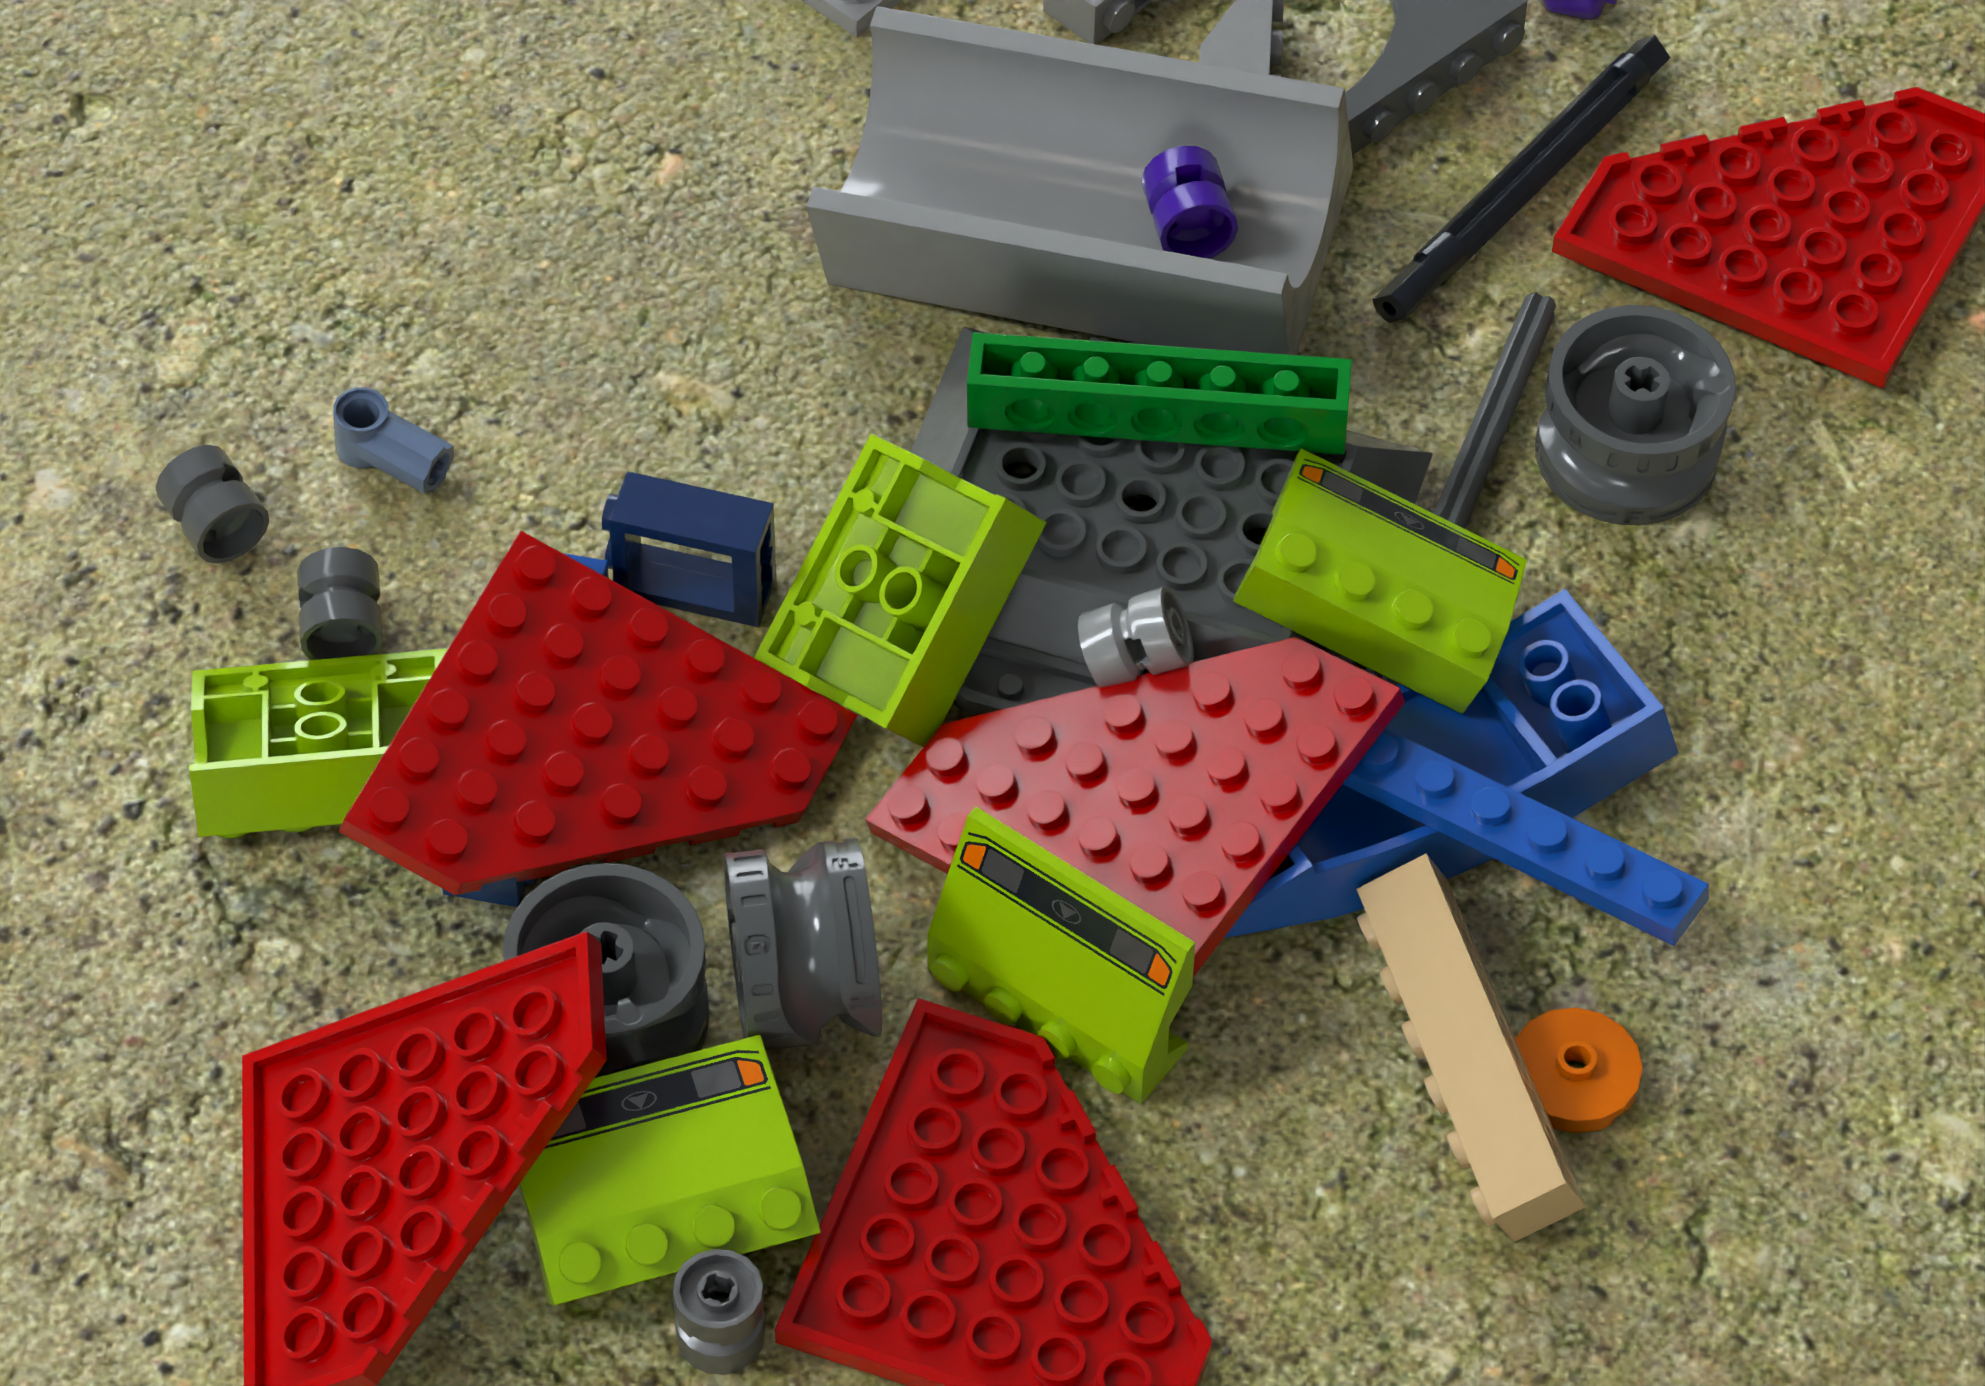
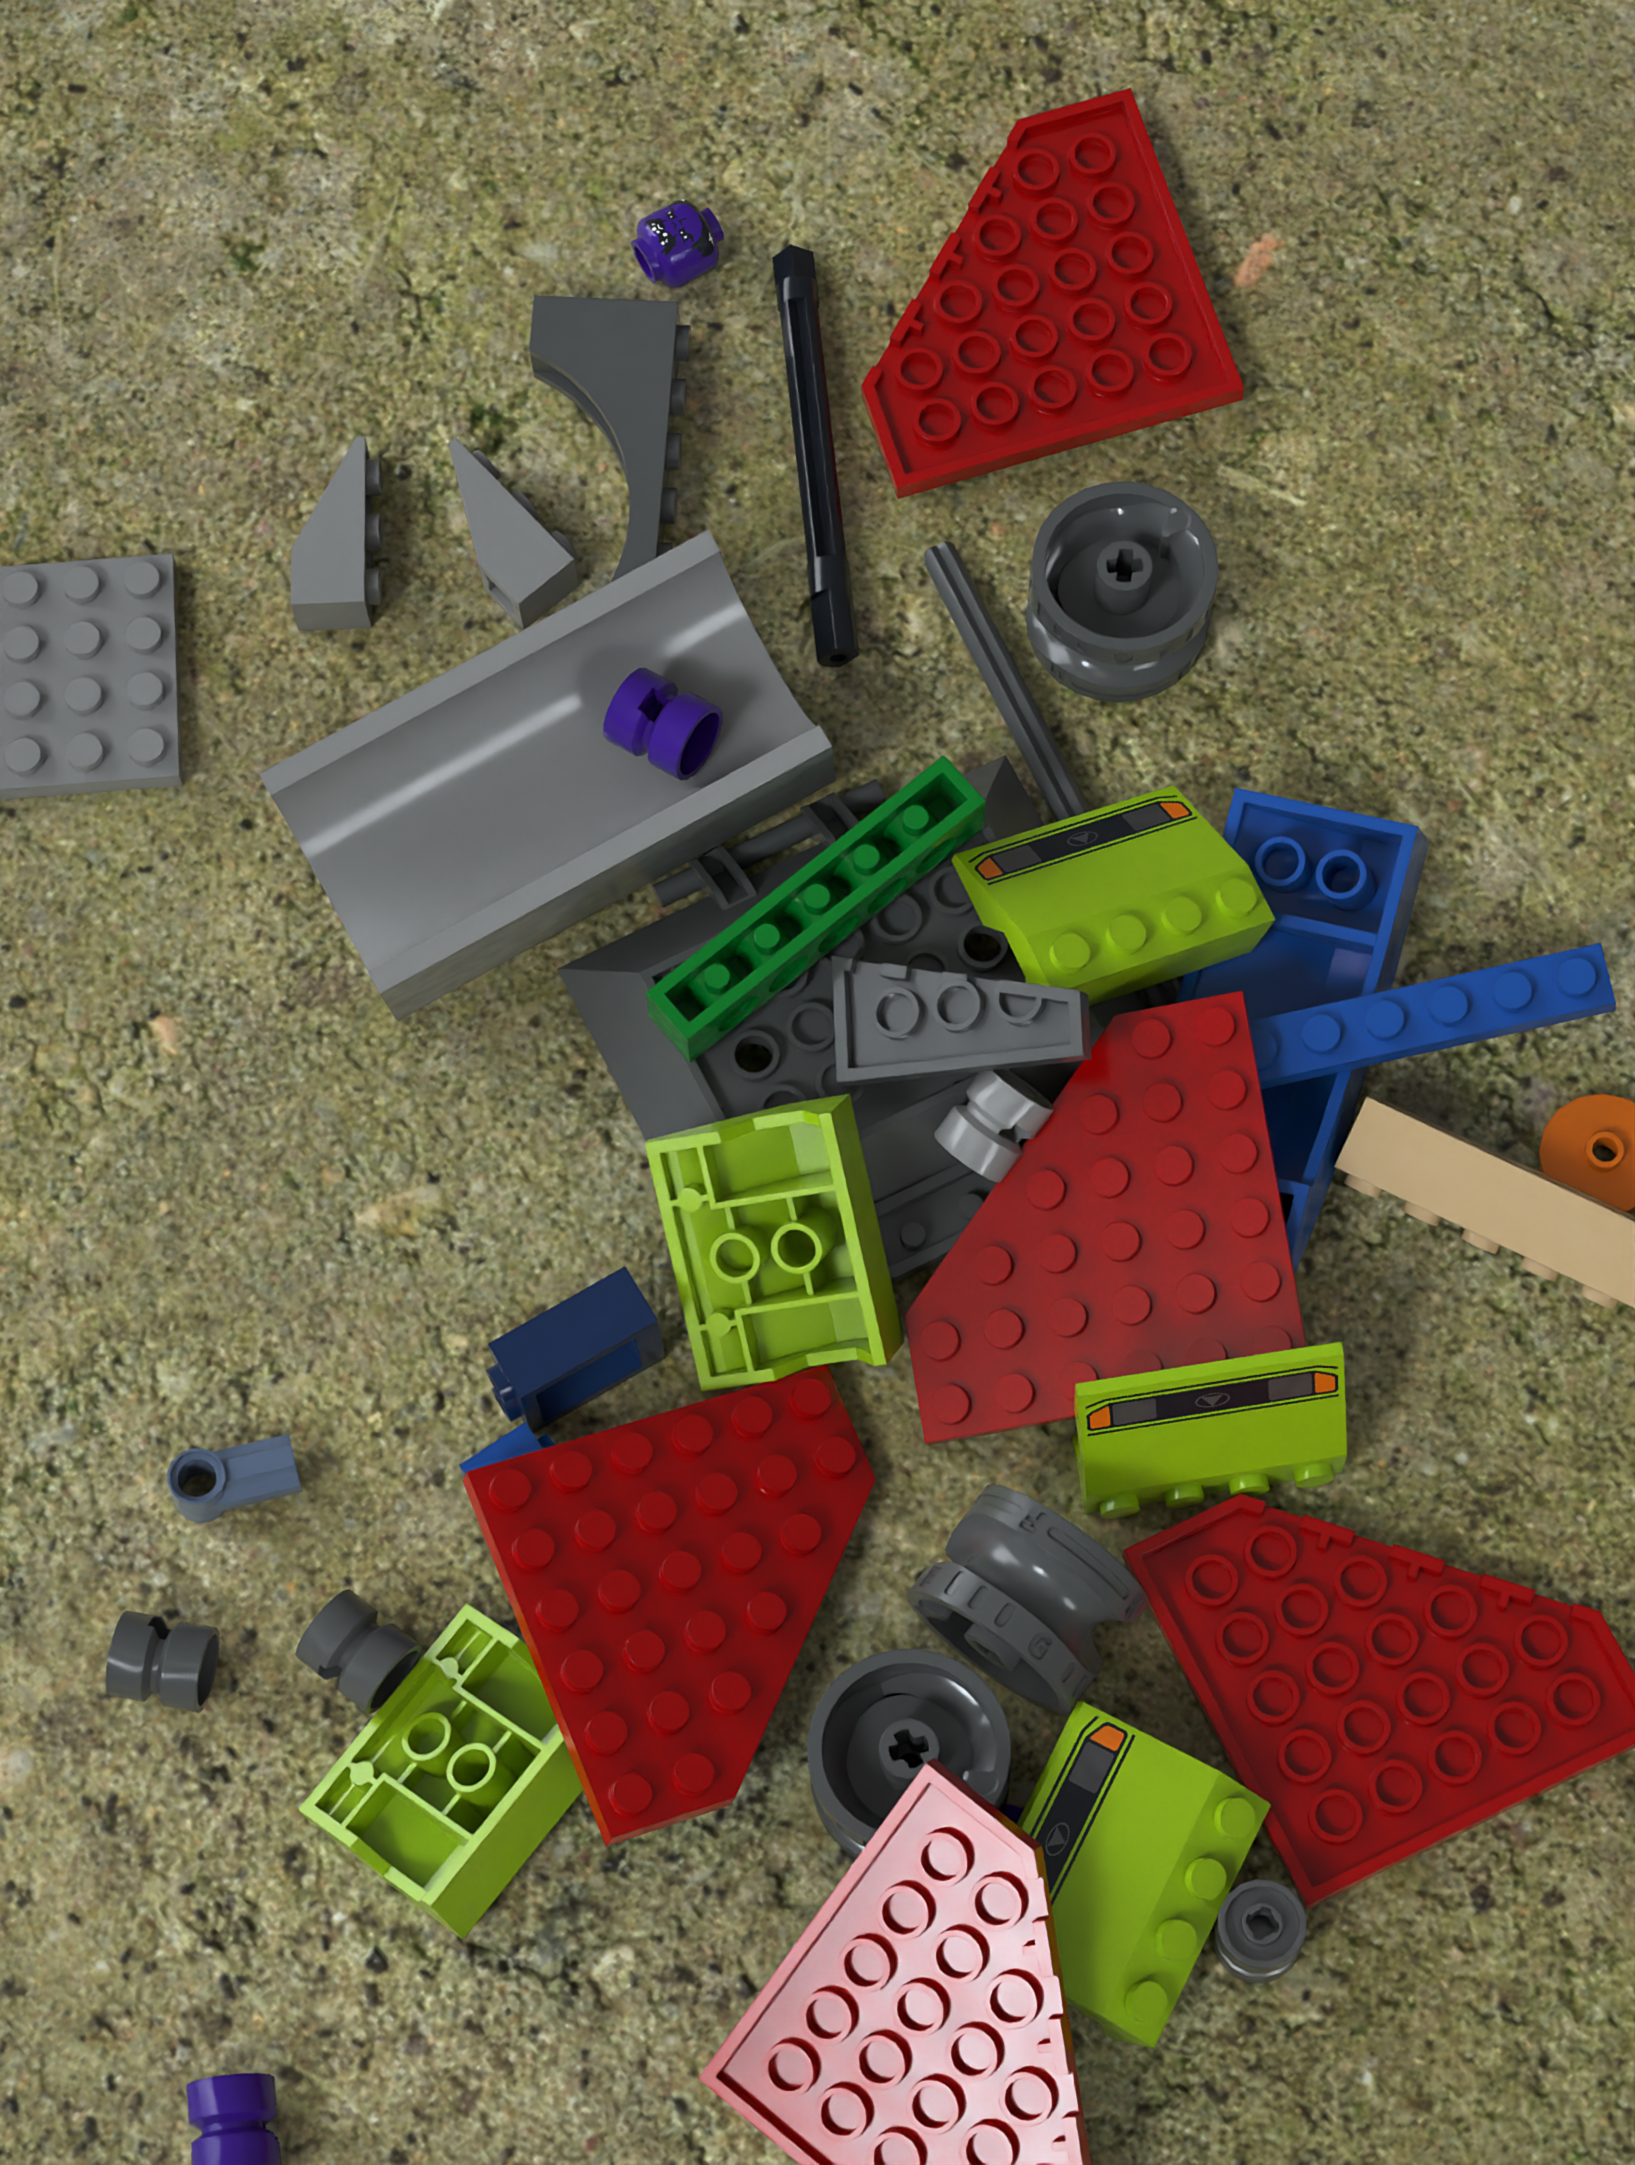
camera: 40 degrees left, 15 degrees up
none -> dark grey wing [831,956,1091,1087]

